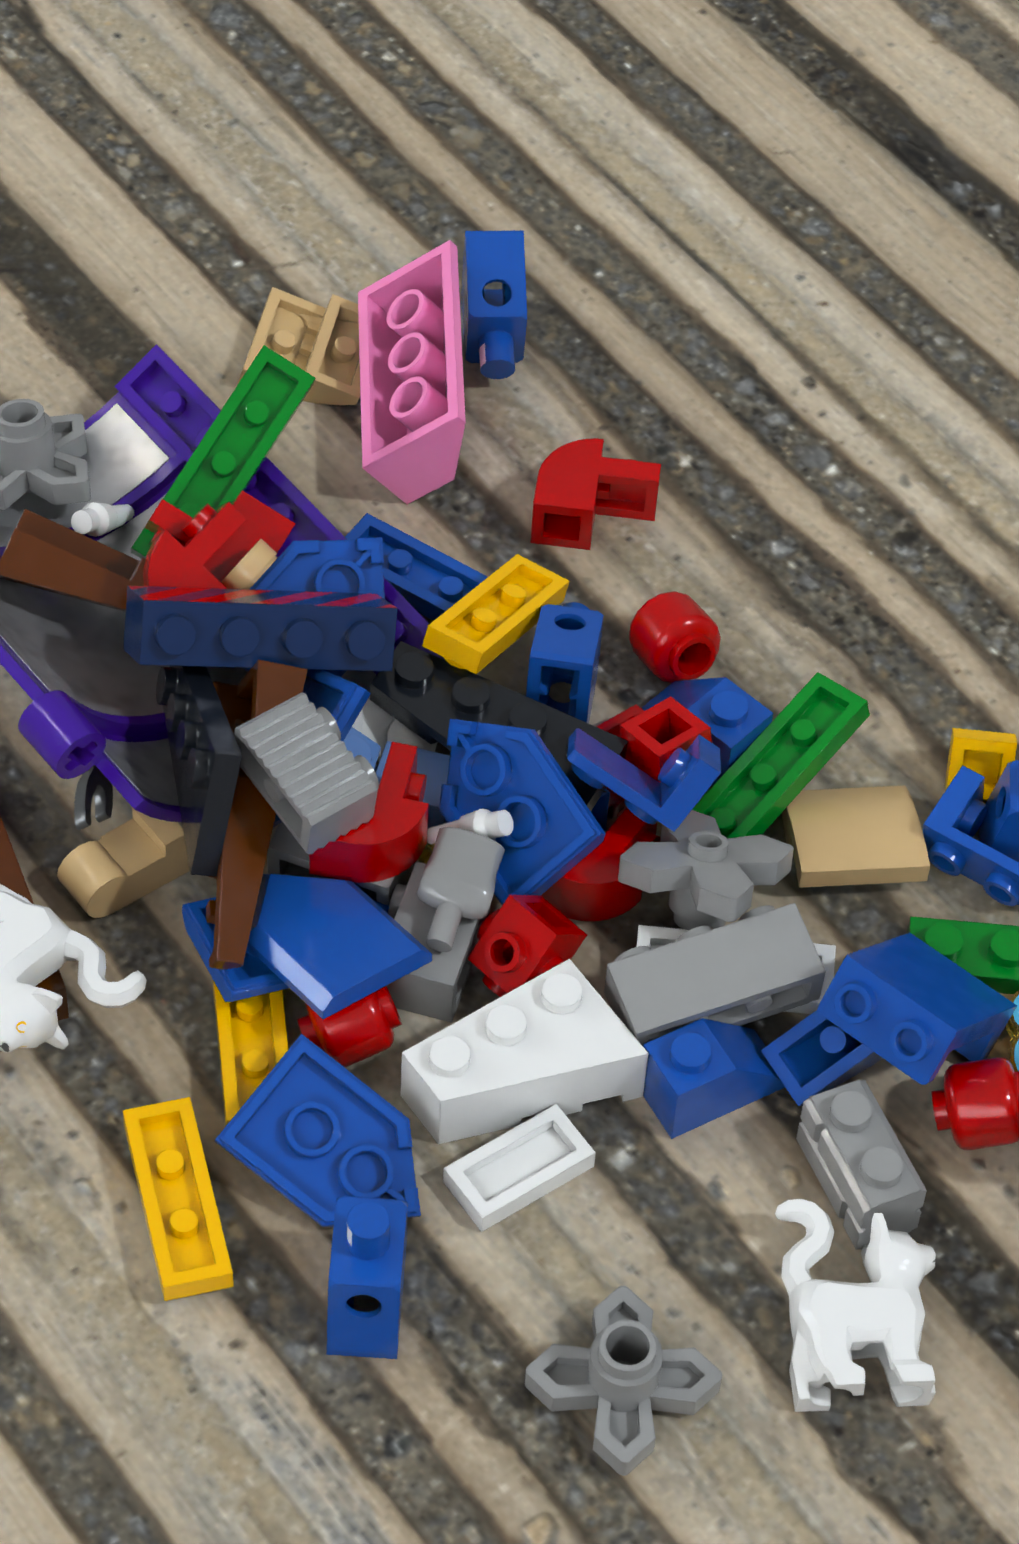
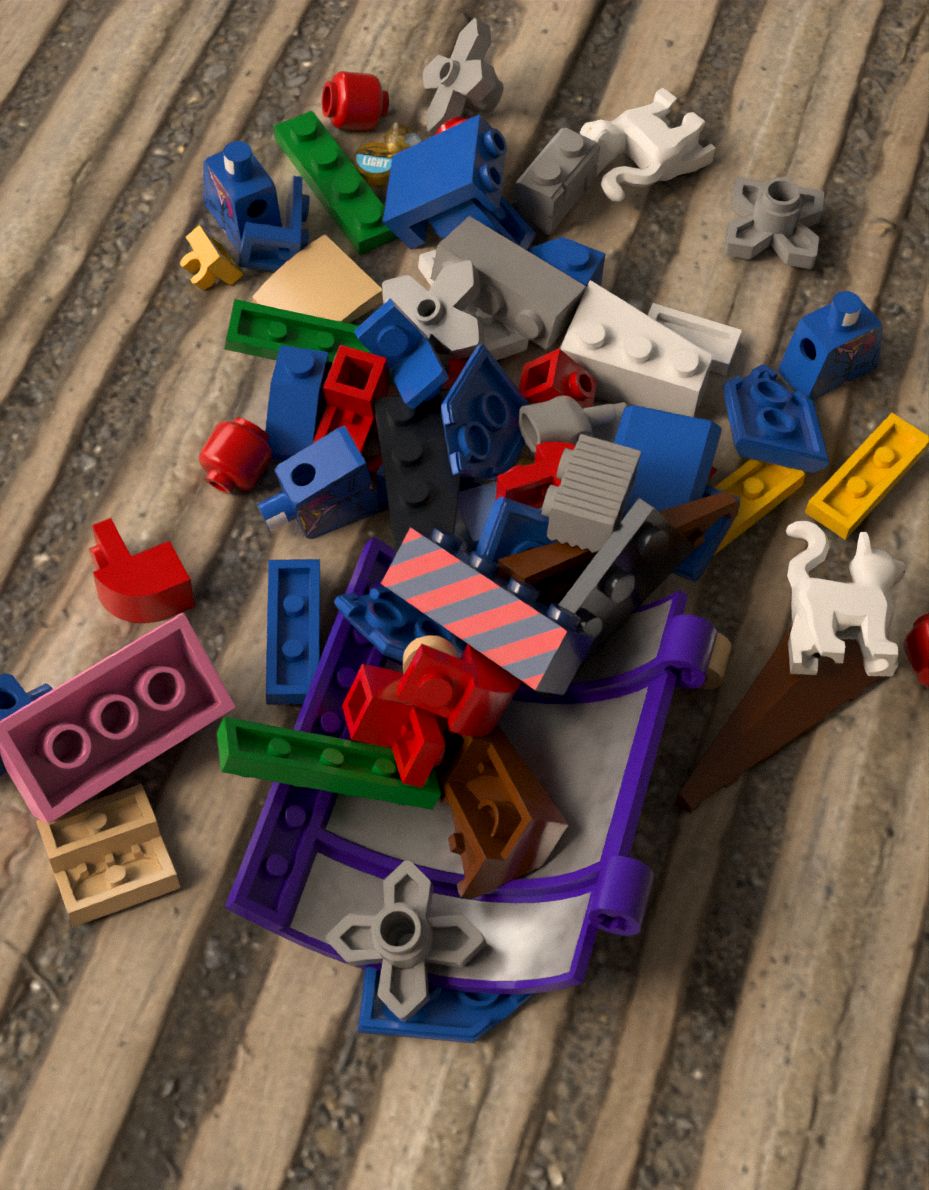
camera: 125 degrees left, 5 degrees up
white piece [71,502,134,537] -> none
yellow plate [422,554,570,674] -> none
white piece [427,808,513,845] -> none

